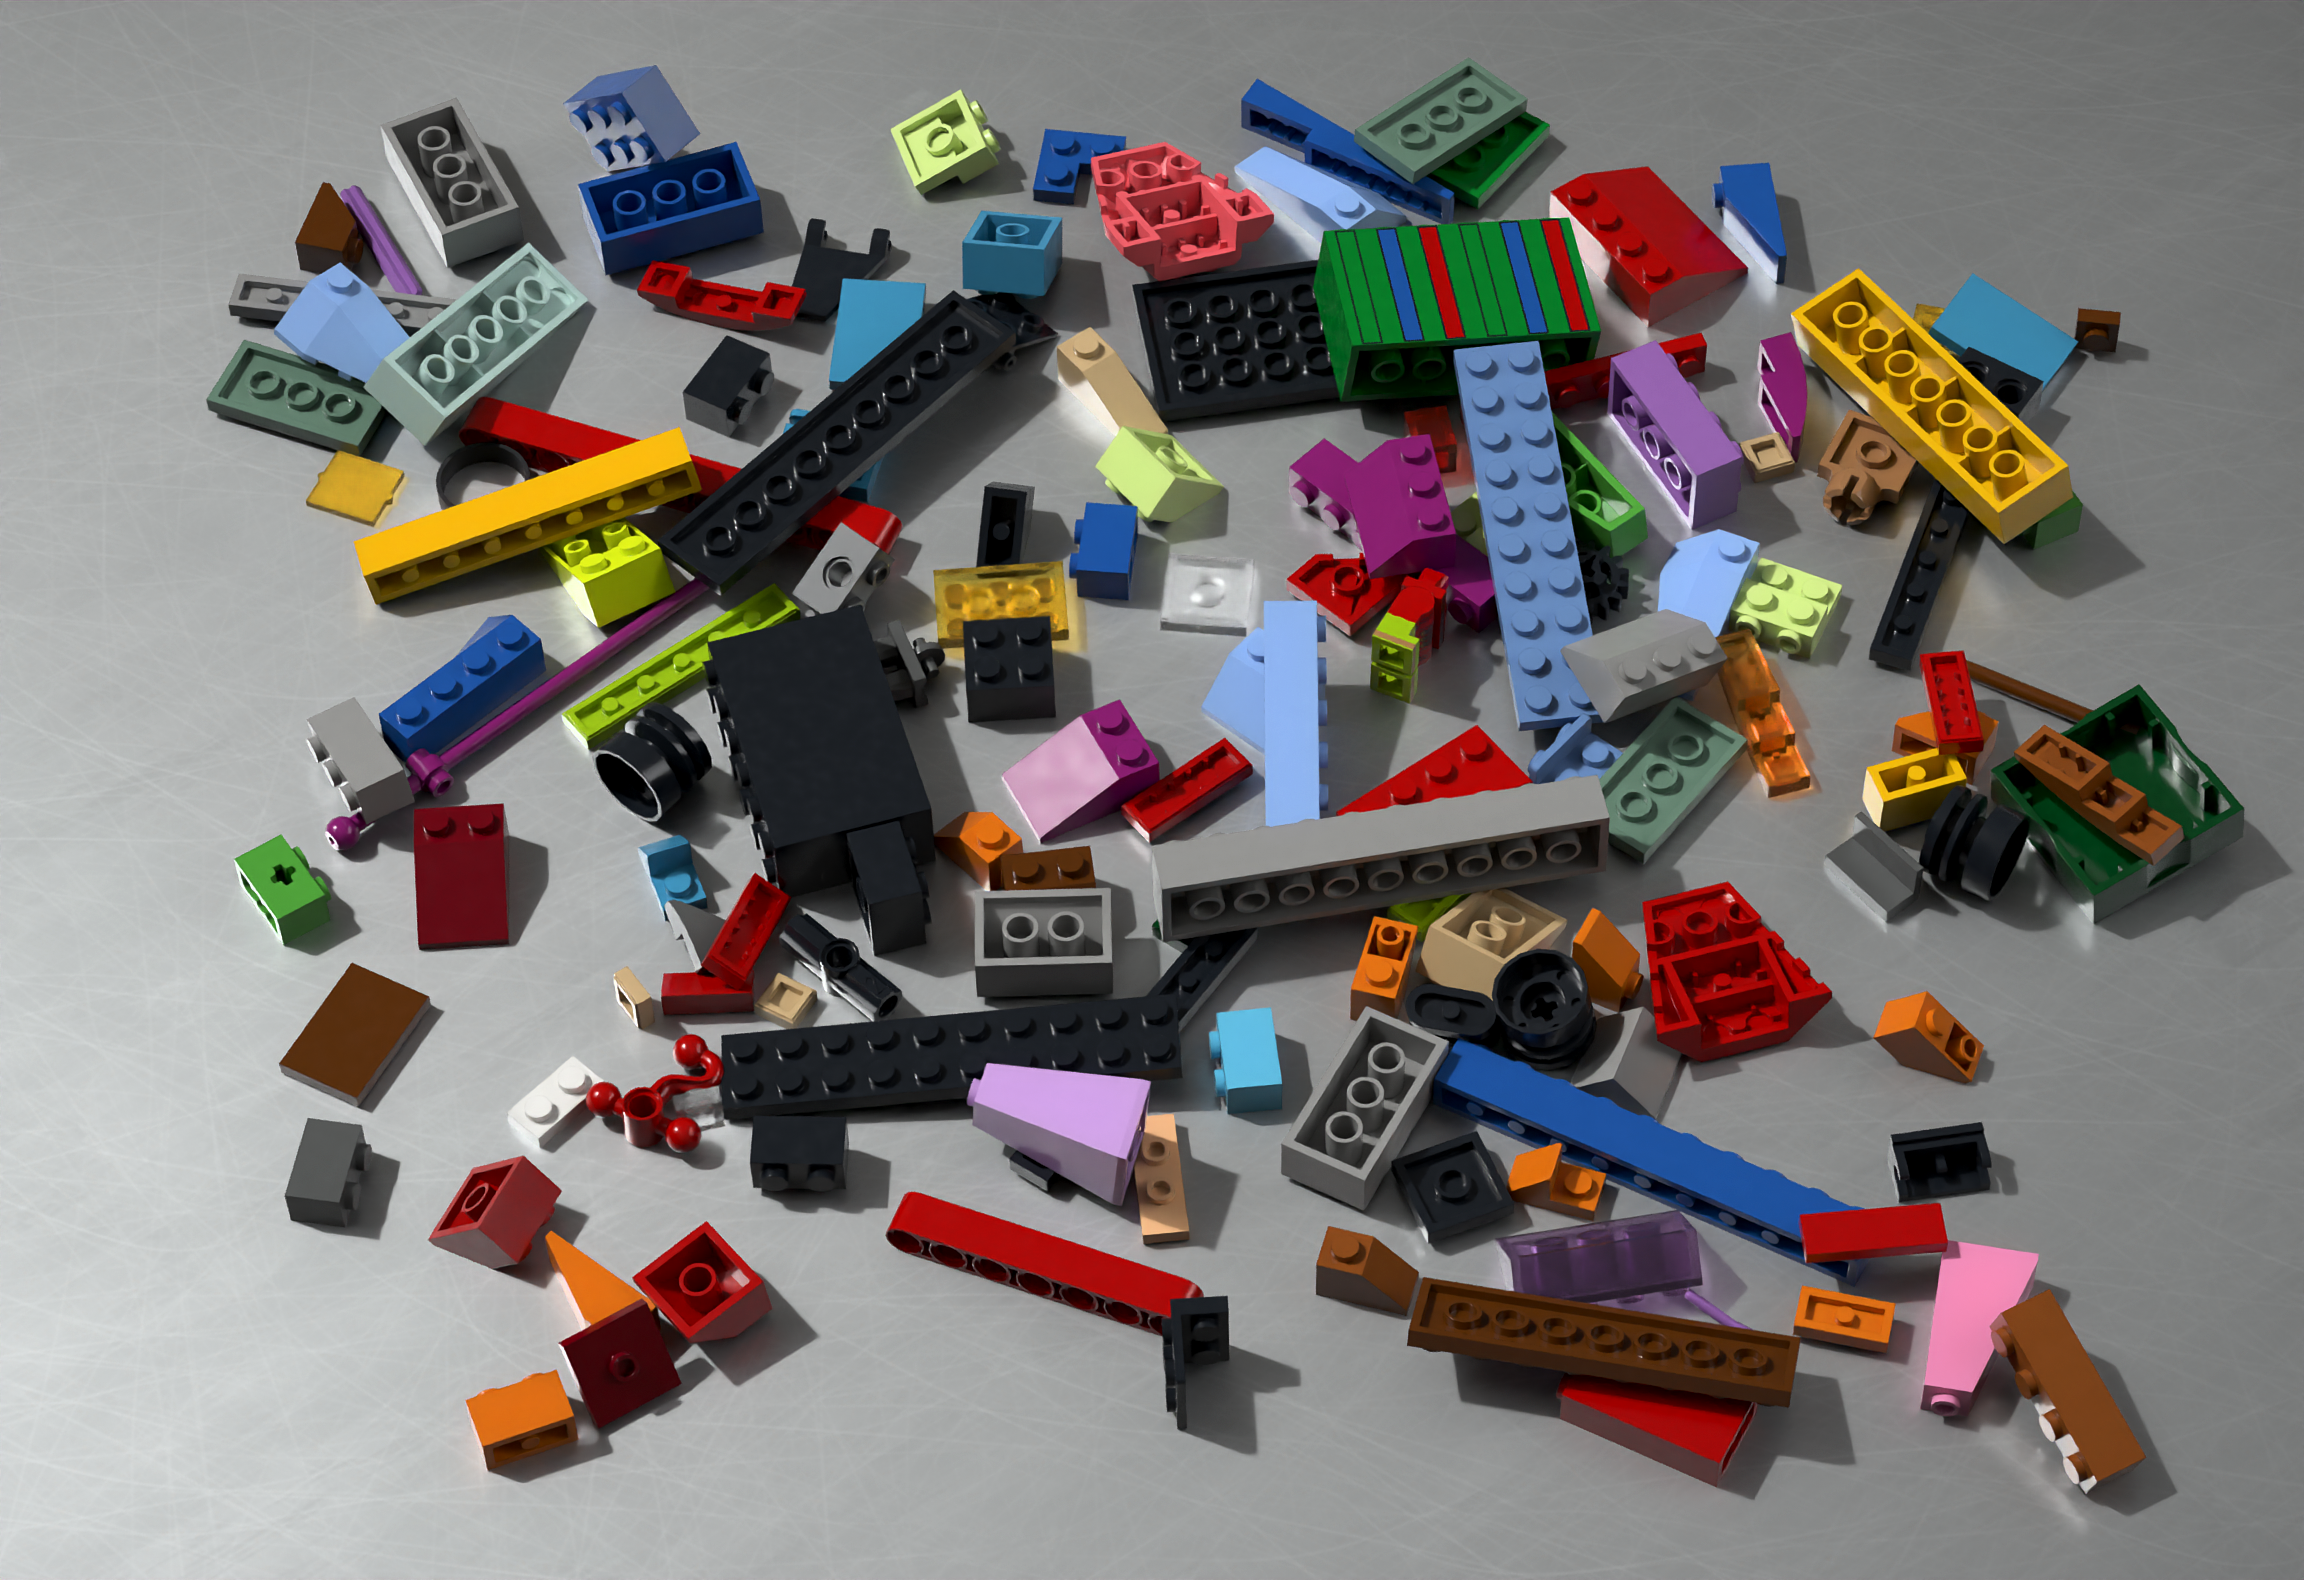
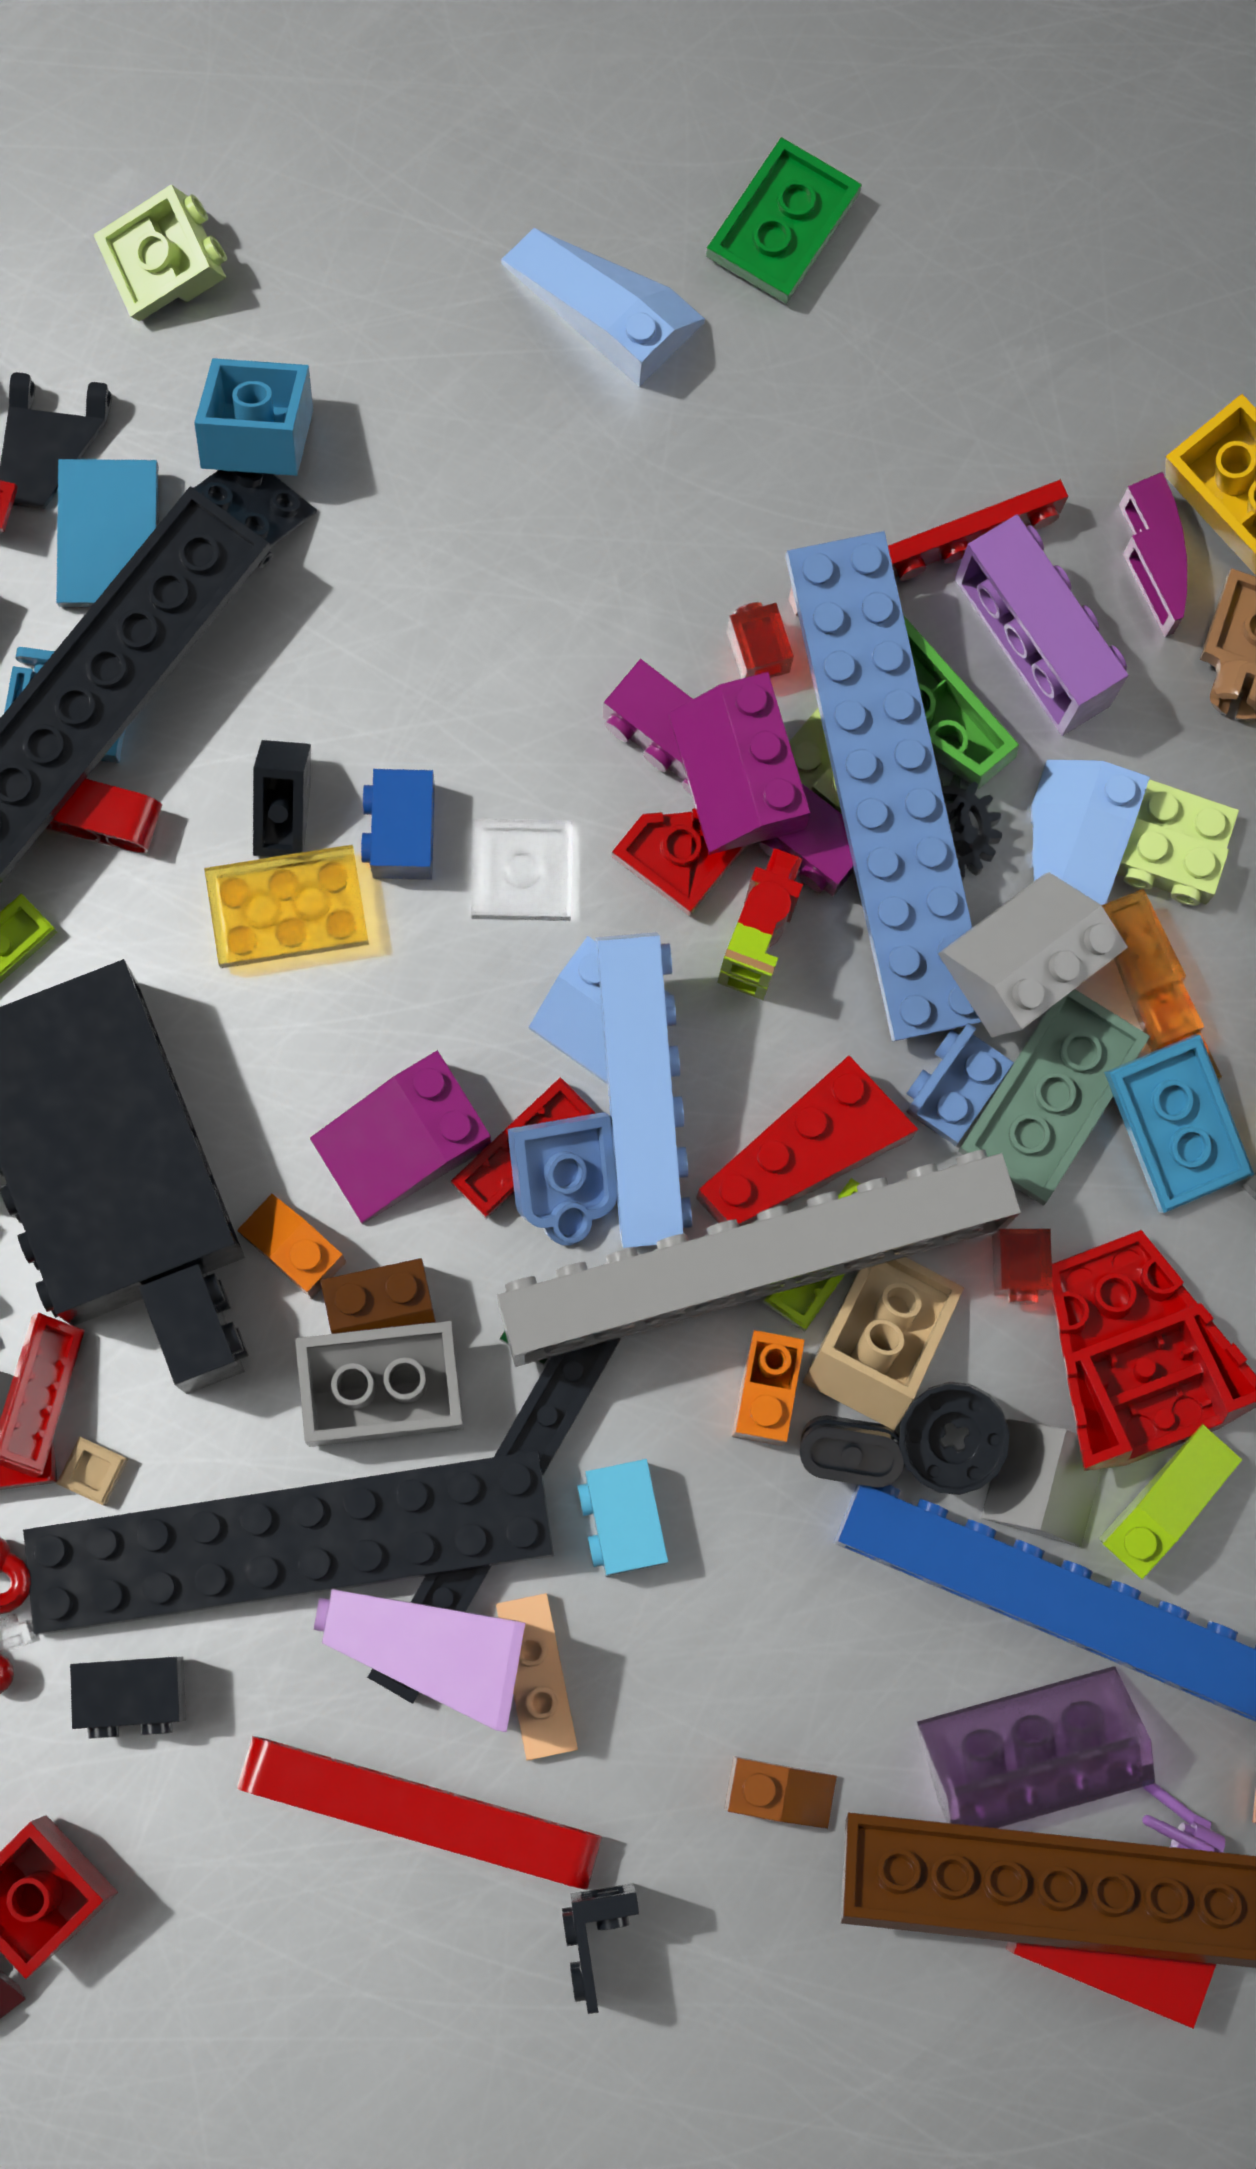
camera: 15 degrees left, 25 degrees up
black piece [779,913,902,1021] -> none
brick [792,522,896,614] -> none
dark grey hips [874,620,946,708] -> none
black brick [963,616,1056,722] -> none
blue plate [1033,129,1126,204] -> none
tan slope [1057,327,1168,437] -> none
coral wedge [1091,142,1274,281] -> none
yellowish green slope [1095,426,1224,523] -> none
black plate [1132,260,1340,422] -> none
blue slope [1241,79,1454,224] -> none
light grey brick [1281,1006,1449,1210] -> none
green brick [1313,217,1601,402] -> none
sand green plate [1354,57,1528,184] -> none
black plate [1391,1131,1514,1244] -> none
orange slope [1506,1143,1606,1221] -> none
red slope [1549,166,1748,328] -> none
orange slope [1572,908,1644,1013] -> none
blue slope [1712,163,1787,284] -> none
tan tile [1739,432,1795,483] -> none
none -> medium blue plate [508,1112,617,1245]
none -> clear red brick [992,1228,1053,1305]
none -> lime slope [1099,1424,1242,1579]
none -> dark azure tile [1104,1035,1254,1213]

